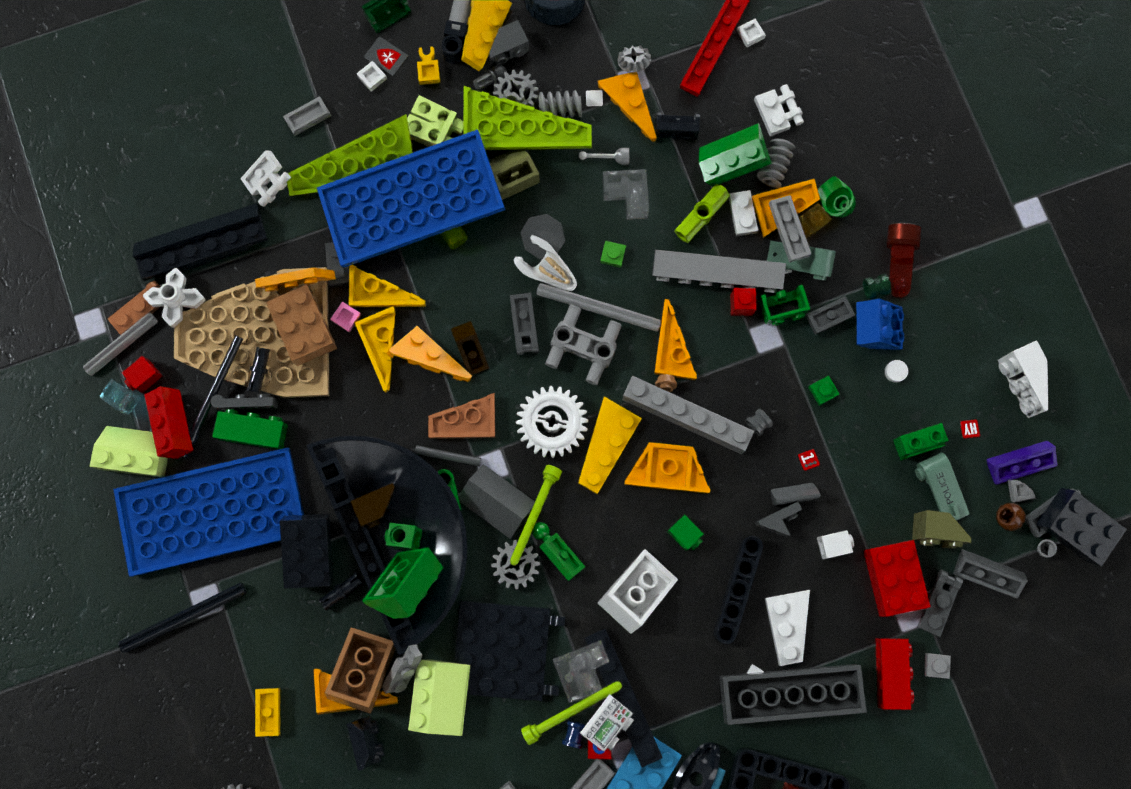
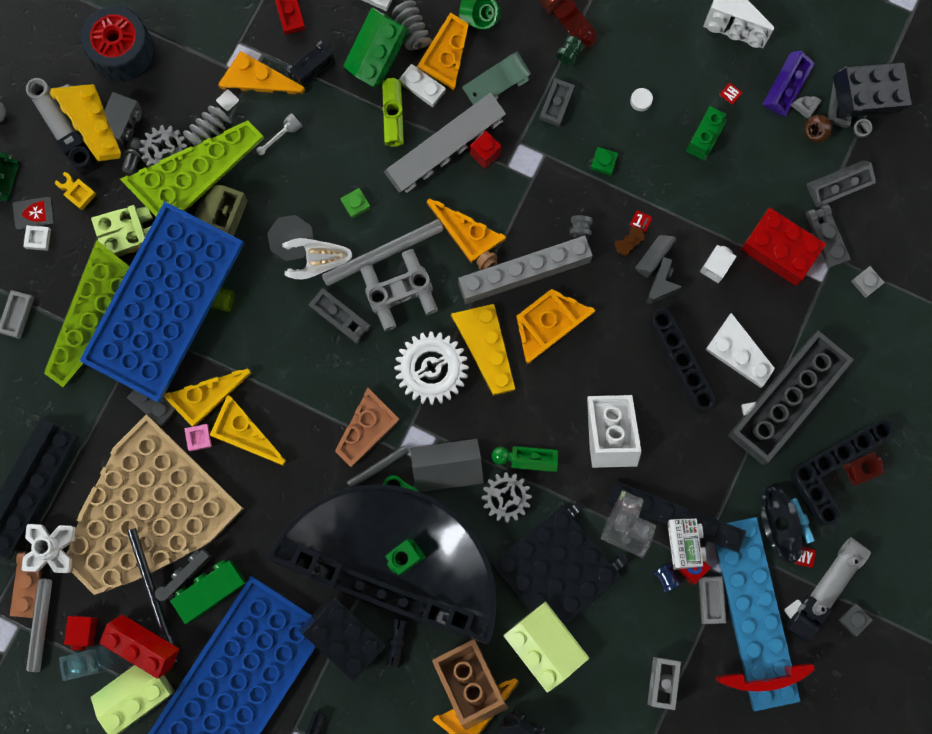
camera: 45 degrees left, 0 degrees up
white plate [241,150,290,207] -> none
black pin [247,347,270,393] -> none
light orange wing [255,267,336,292] -> none
medium nougat brick [266,284,338,366] -> none
dark brown slope [350,483,395,529] -> none
green slope [362,547,443,619] -> none
light grey hinge [382,644,422,694] -> none
light orange wing [387,326,472,382] -> none
dark brown slope [451,321,489,375] -> none
lime piece [510,465,562,566] -> none
lime piece [521,681,622,745] -> none
clear brick [602,169,649,220] -> none
light grey gear [617,45,651,73] -> none
green brick [667,515,703,551] -> none
green window [758,285,810,326] -> none
light grey plate [769,195,811,263] -> none
clear yellow slope [798,203,832,239] -> none
blue slope [856,298,904,350] -> none
red brick [875,638,914,710] -> none
olive slope [912,510,971,549] -> none
sand green door [915,453,970,520] -> none
none -> reddish brown piece [615,227,645,256]

